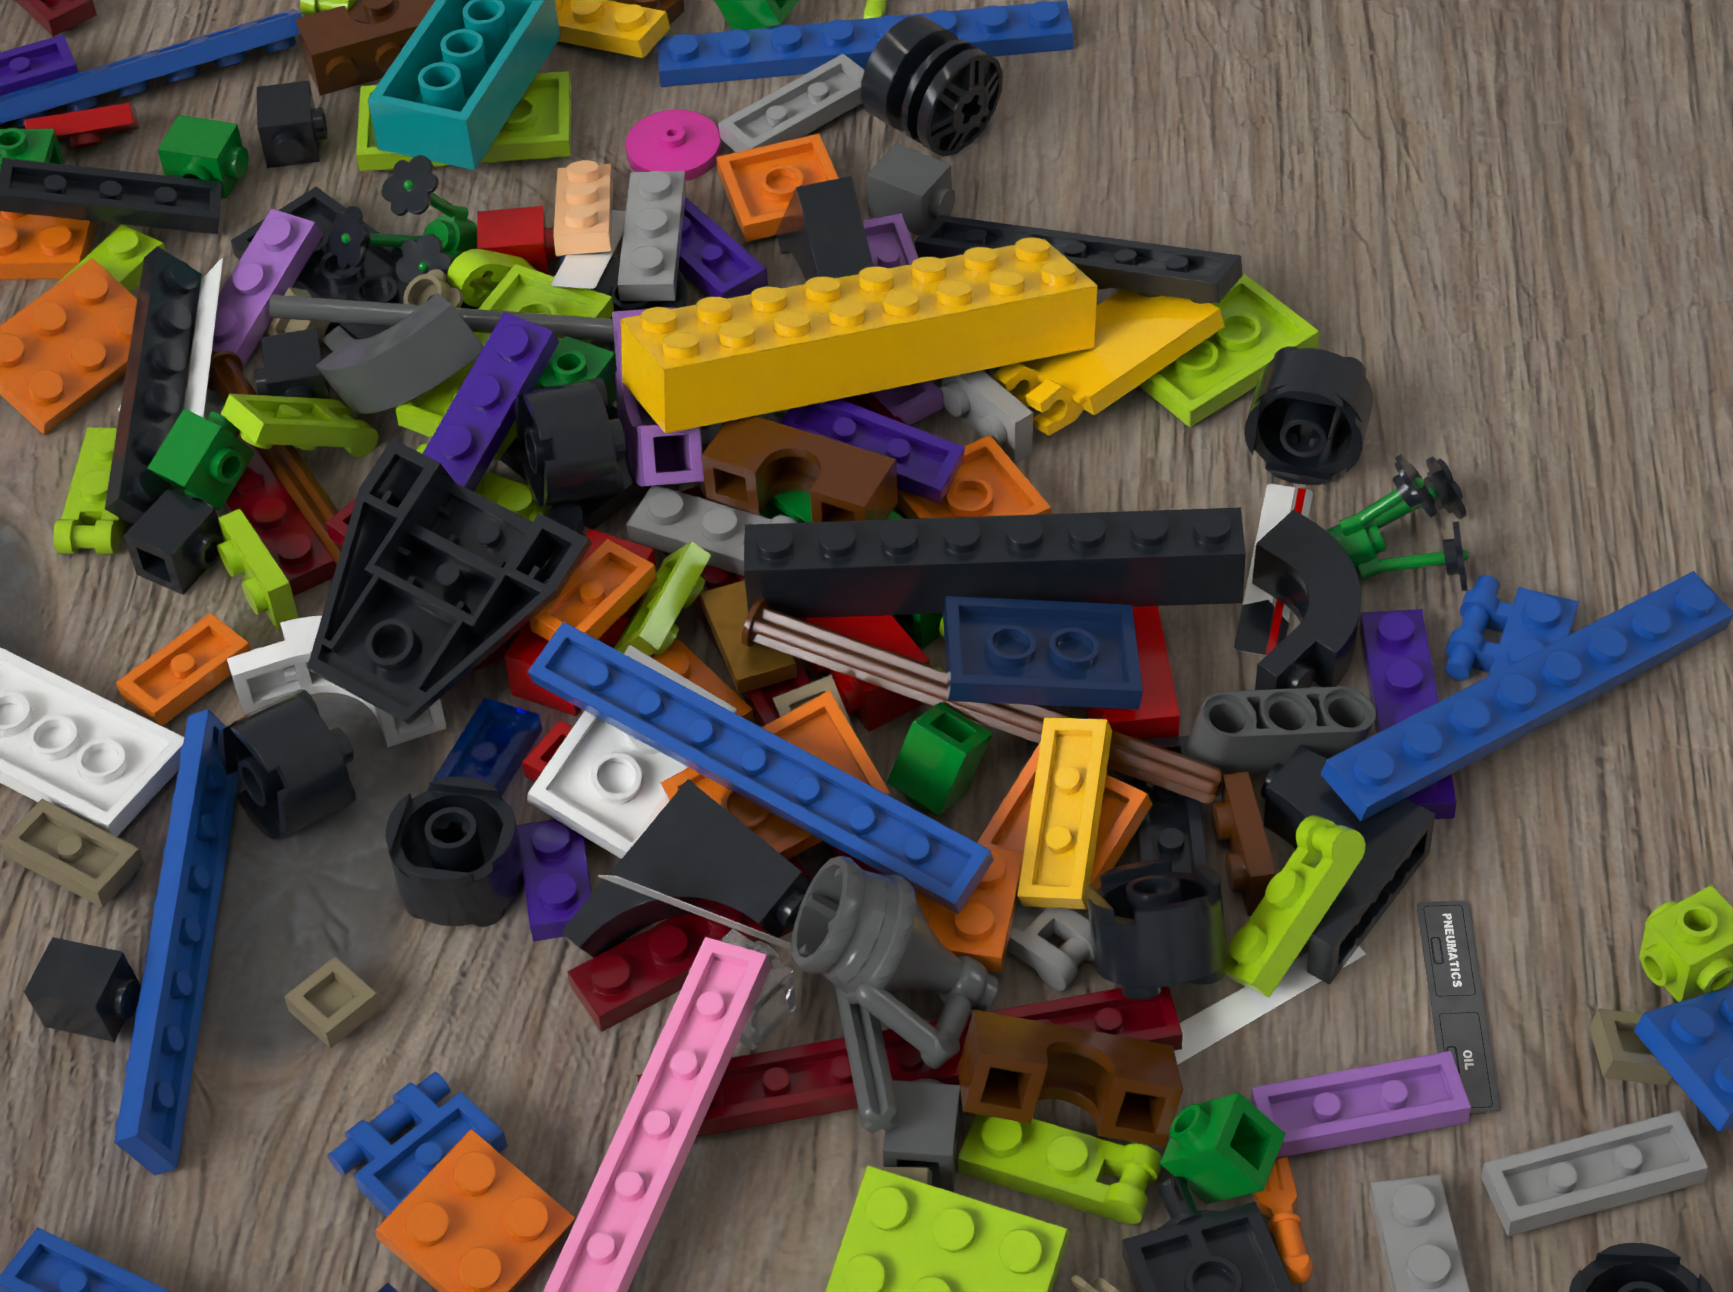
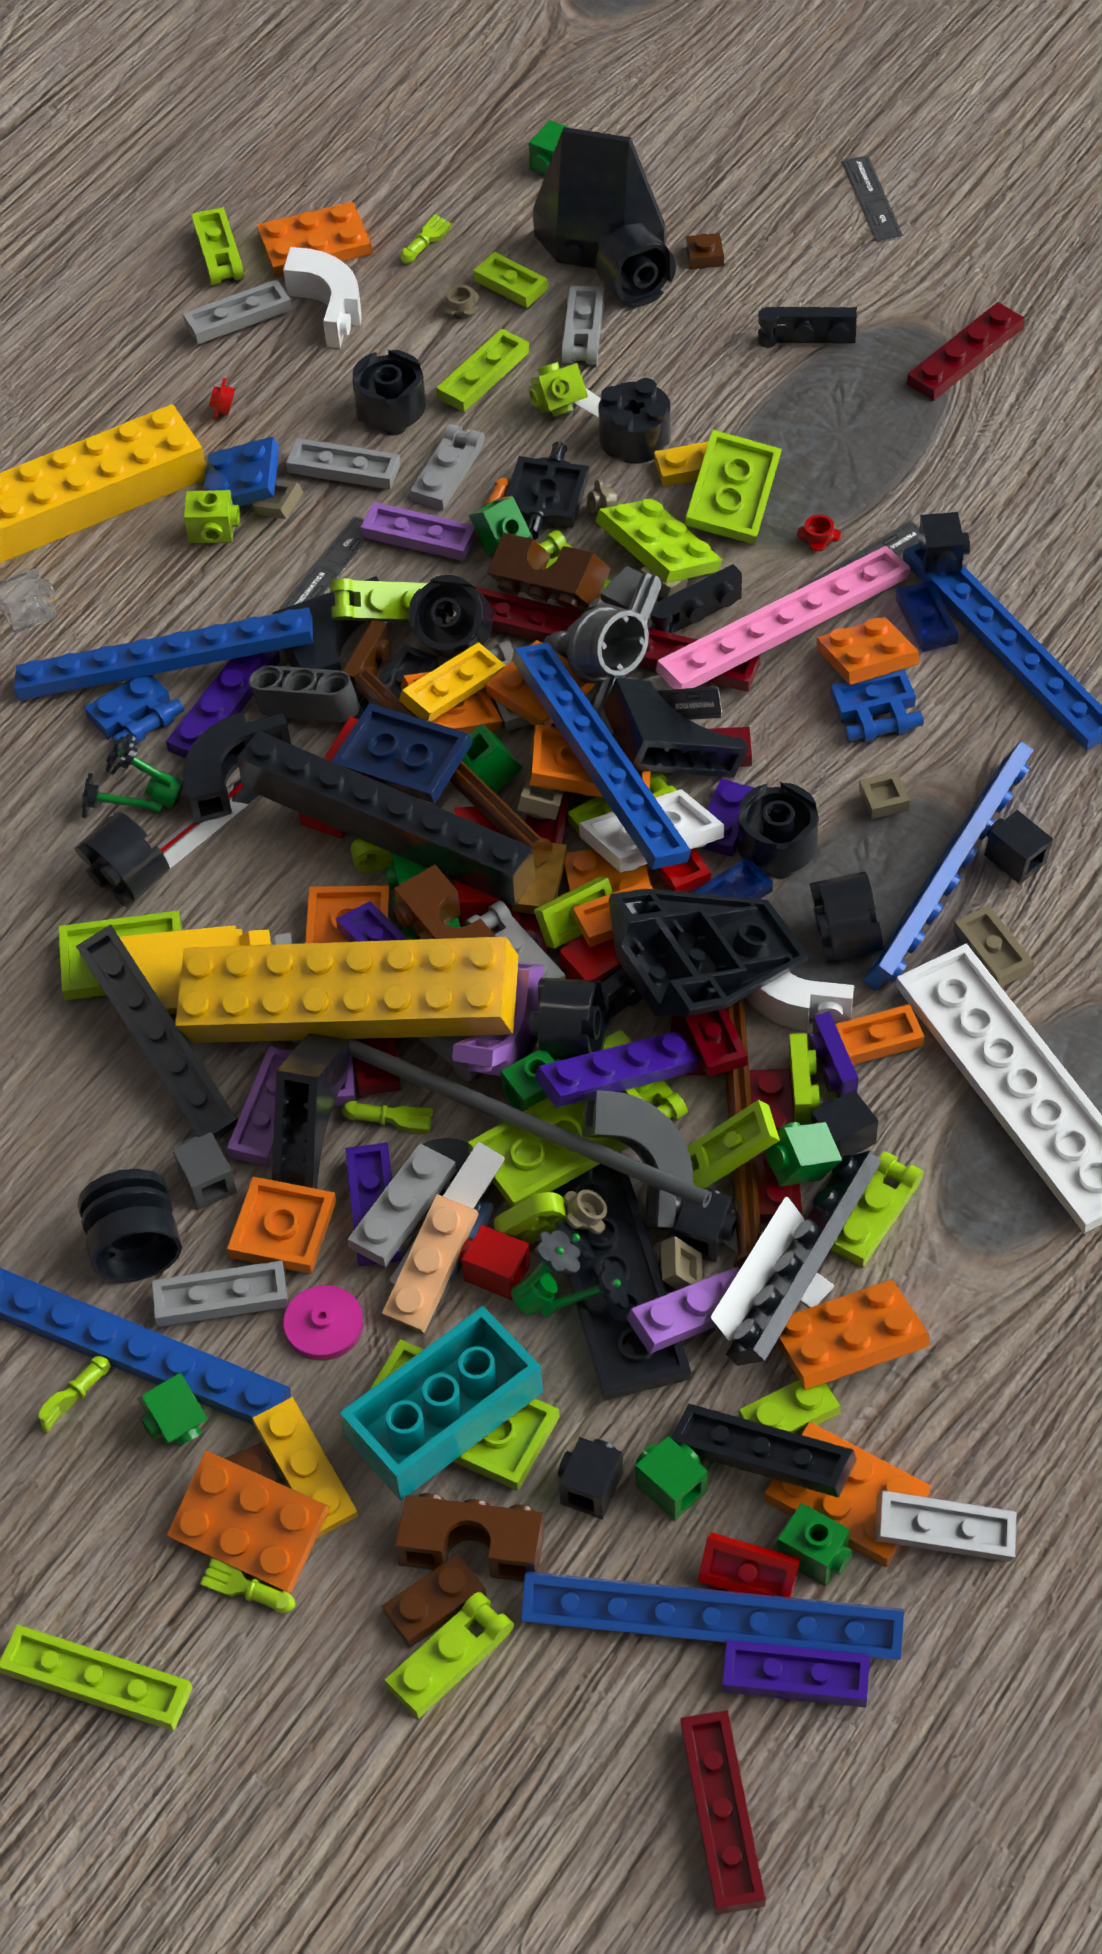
camera: 150 degrees left, 5 degrees up
none -> black plate [651,564,742,634]
none -> dark purple plate [808,1011,859,1098]

